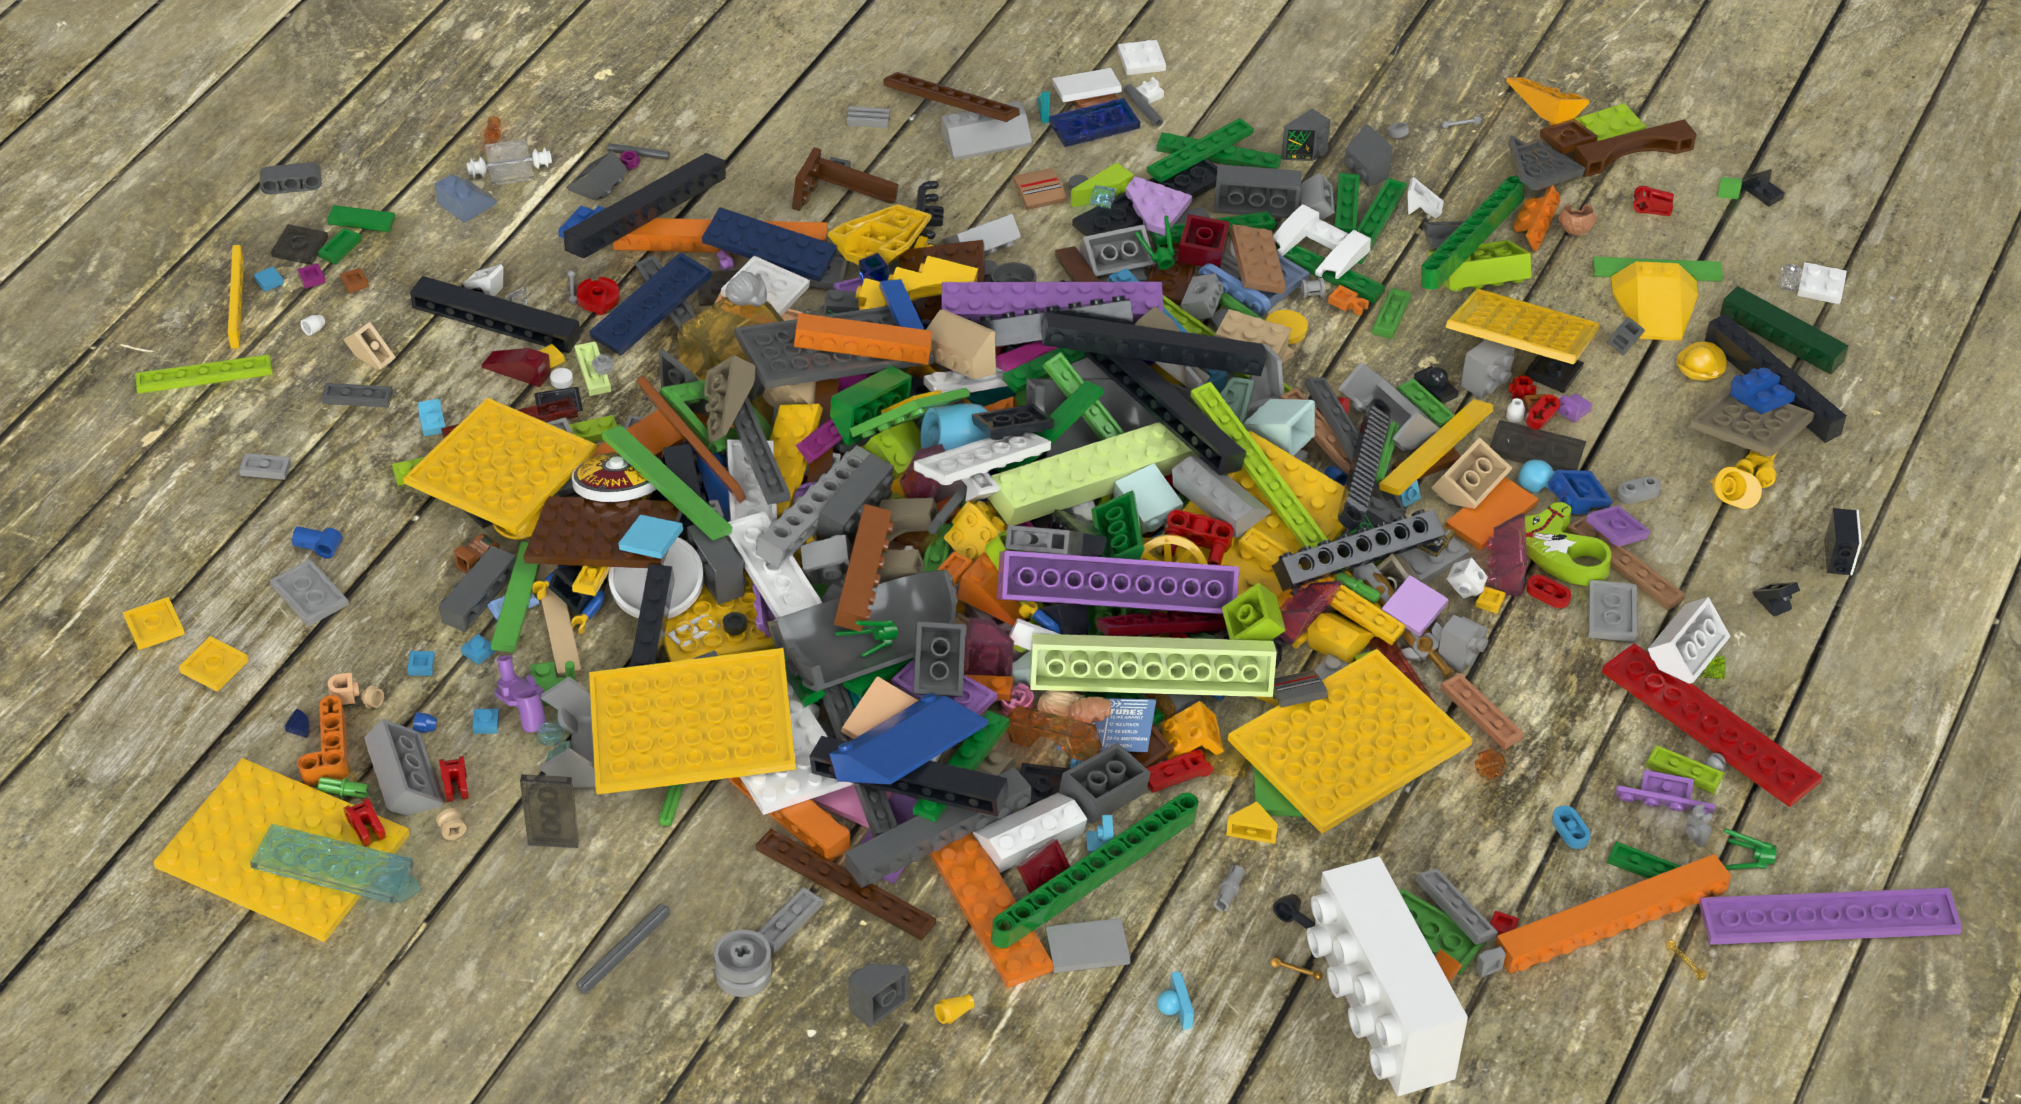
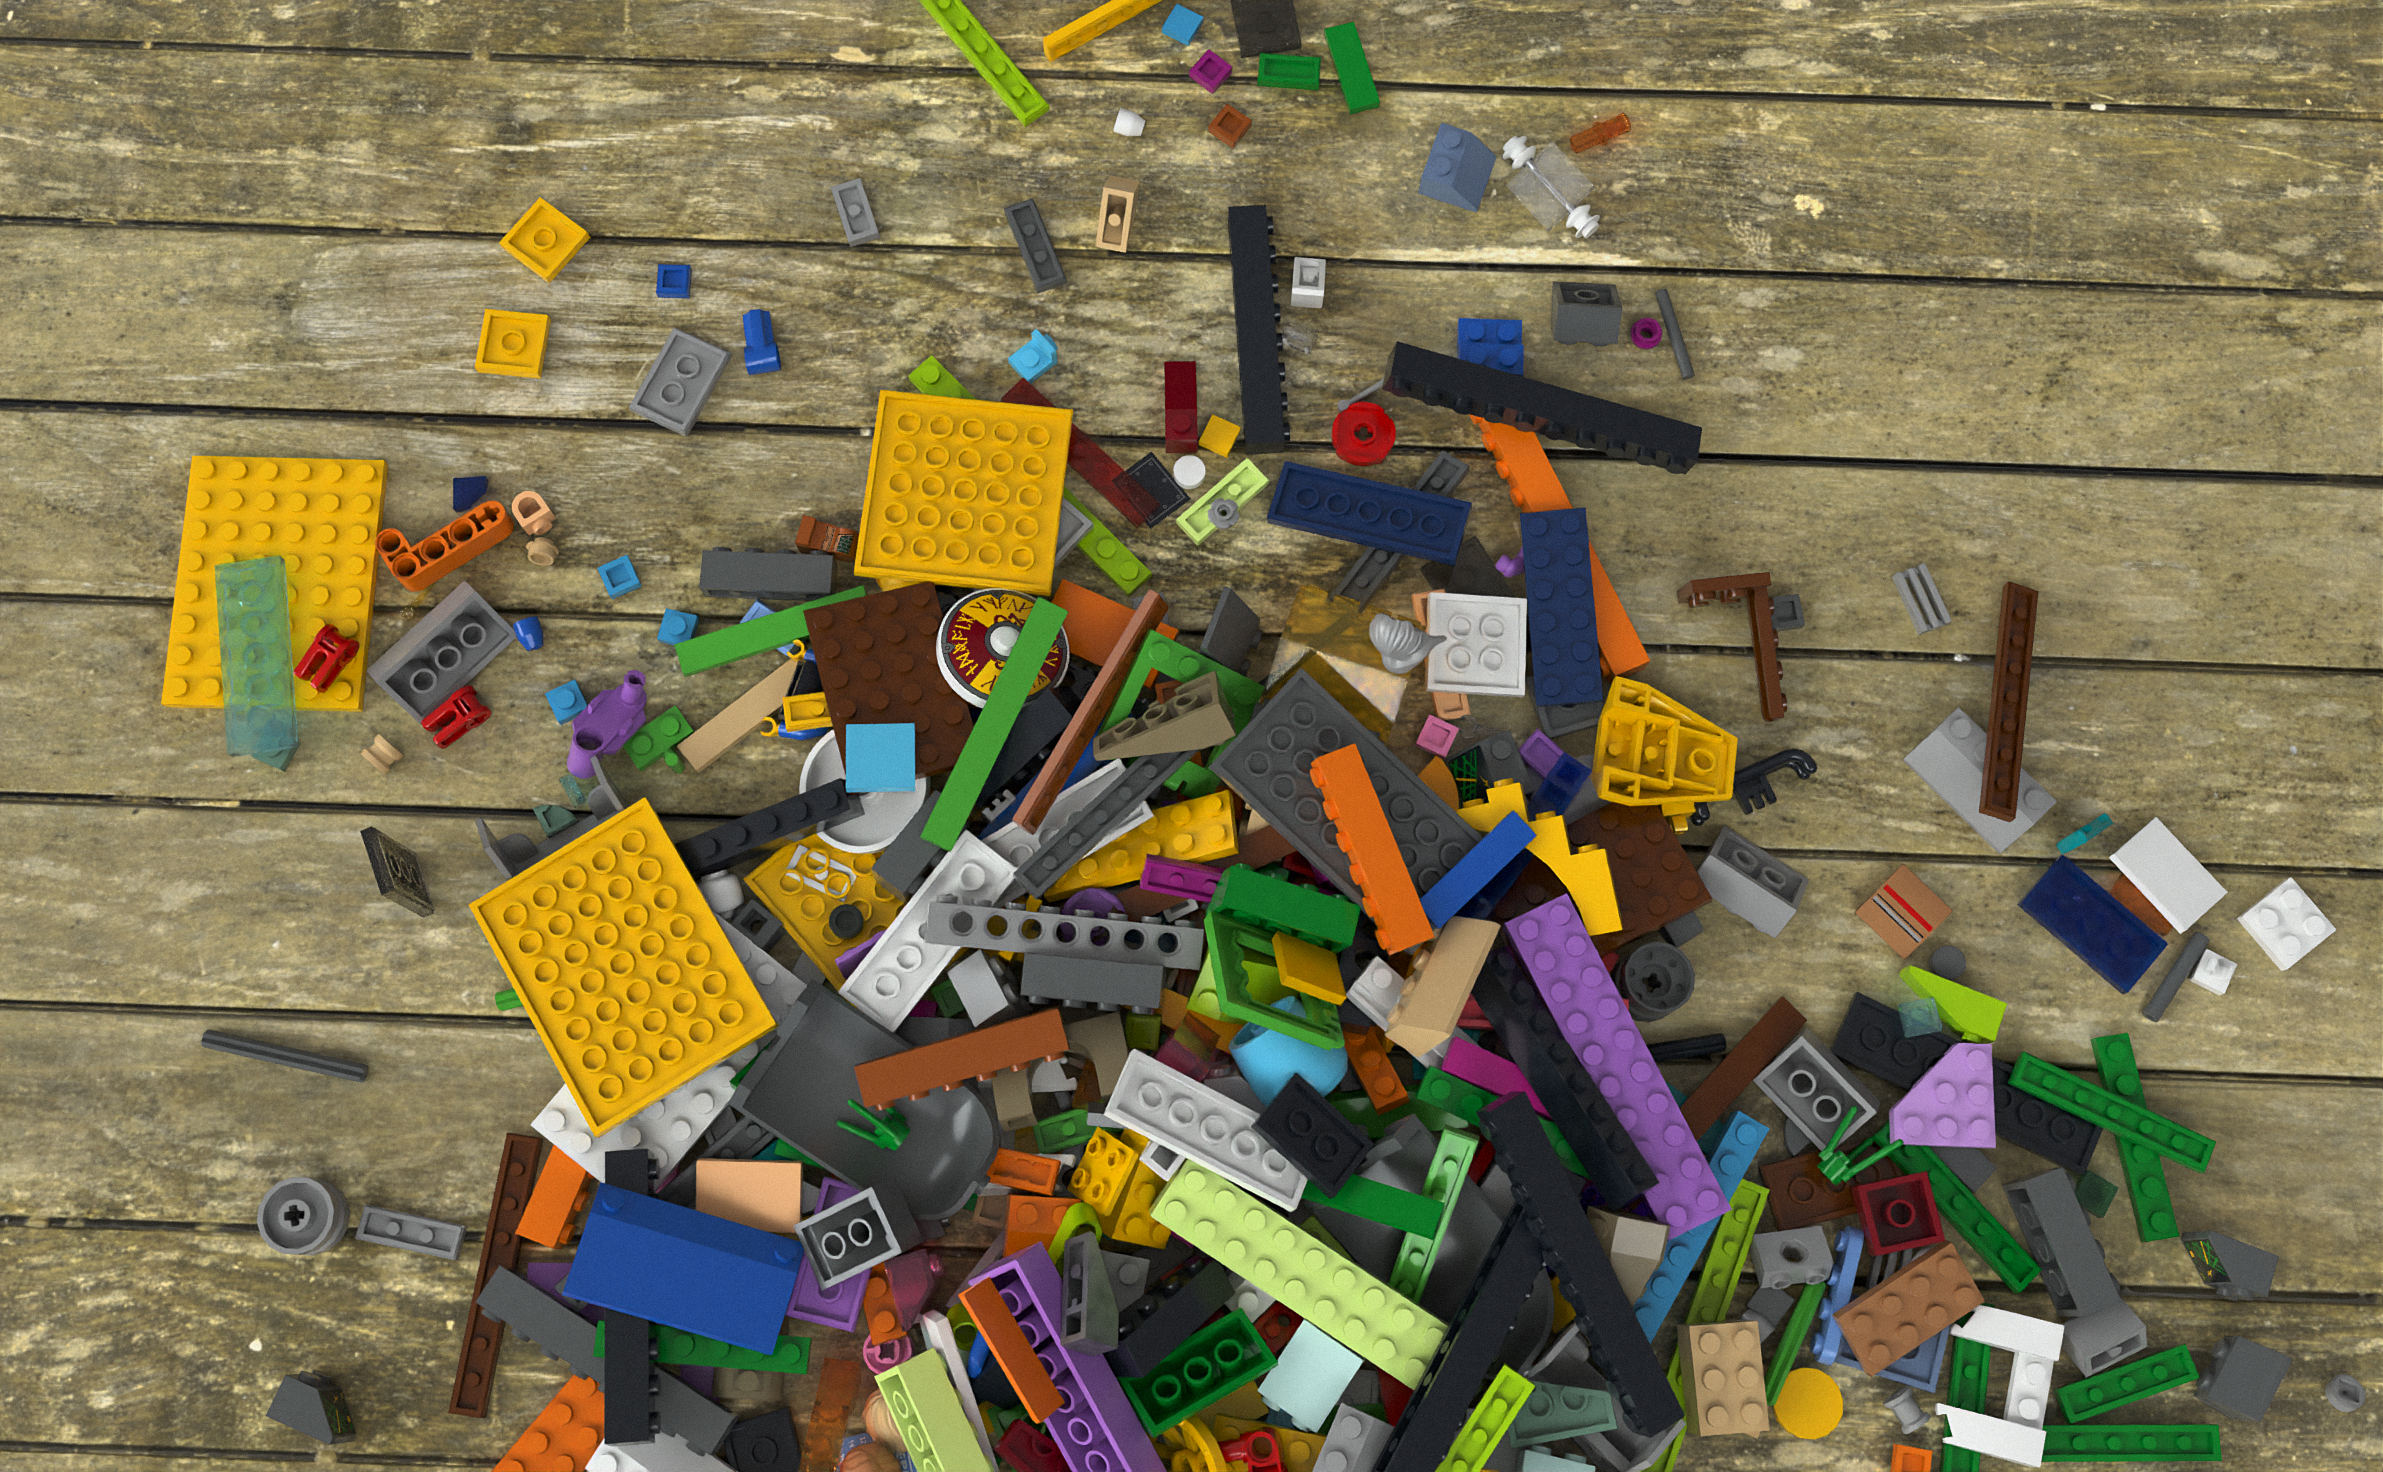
camera: 65 degrees right, 30 degrees up
bright green axle [318,777,369,799] -> none
none -> blue tile [656,264,692,299]
none -> orange panel [958,1276,1065,1424]

